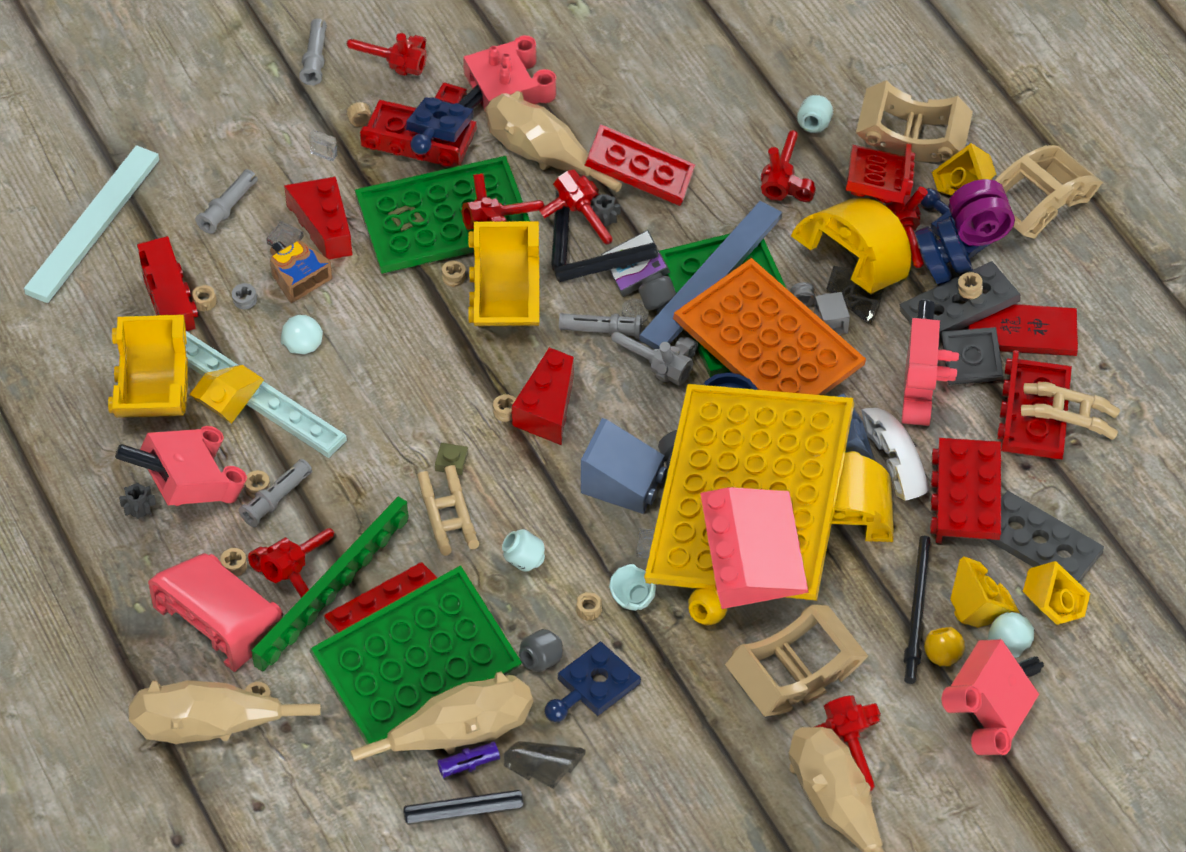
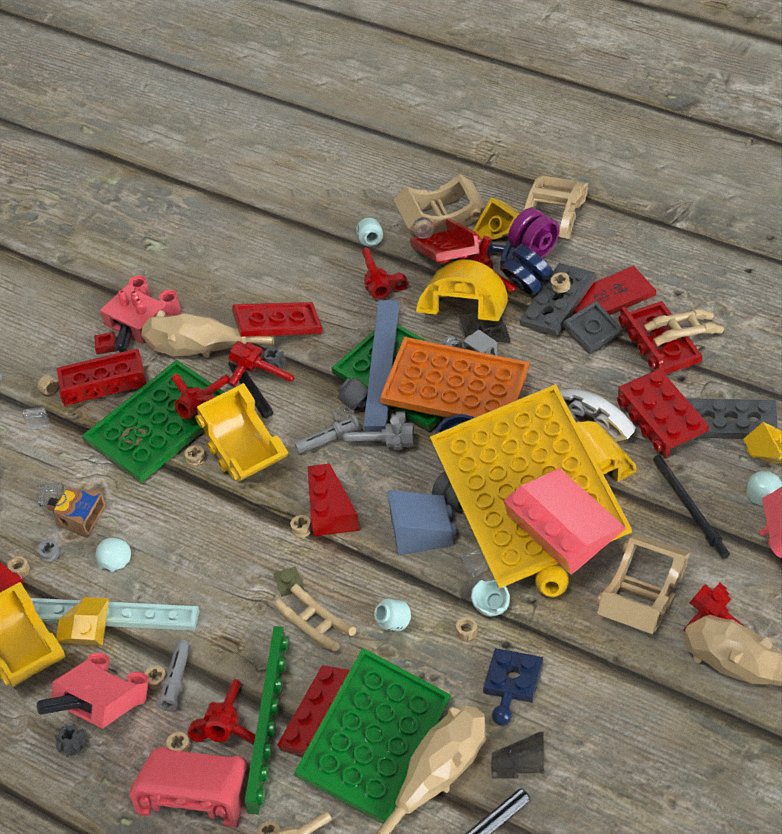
camera: 25 degrees left, 5 degrees down
red wedge [284,176,352,260] -> none
red piece [346,33,427,76] -> none
dark blue plate [406,97,473,155] -> none
dark purple pin [437,741,500,778] -> none
dark grey head [519,629,563,672] -> none
black axle [555,242,659,282] -> none
tile [601,230,670,297] -> none
coral piece [902,300,959,426] -> none
yellow piece [924,627,965,666] -> none
yellow slope [950,556,1020,628] -> none
none -> clear tile [413,217,434,239]

